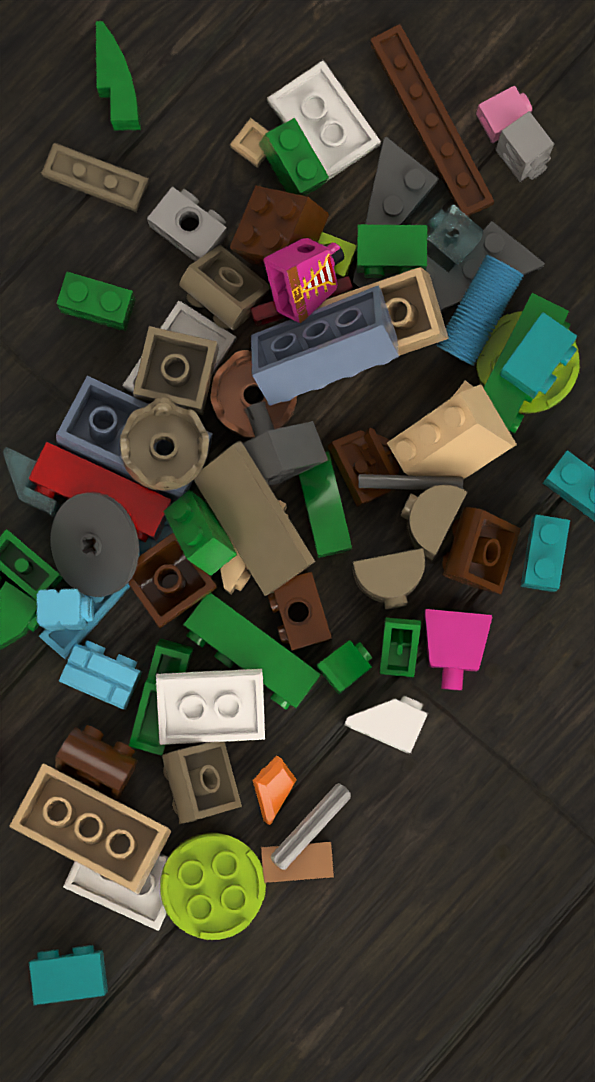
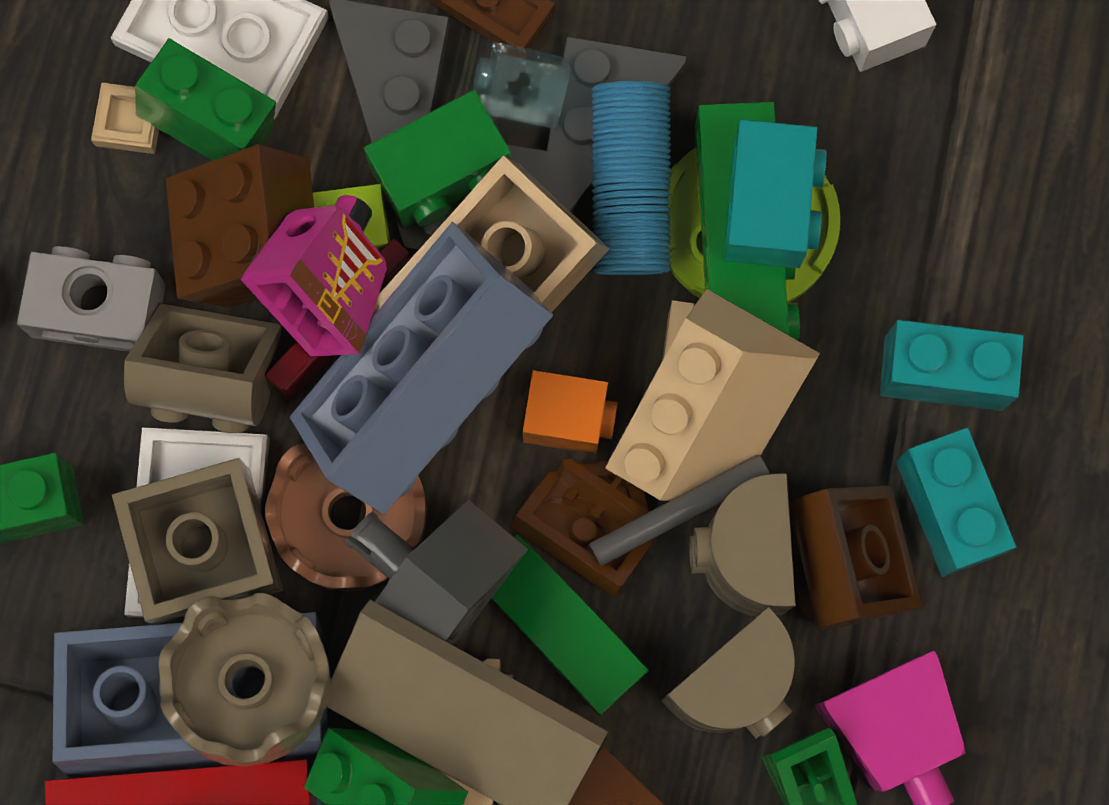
camera: 35 degrees left, 5 degrees down
none -> orange brick [523,370,618,454]

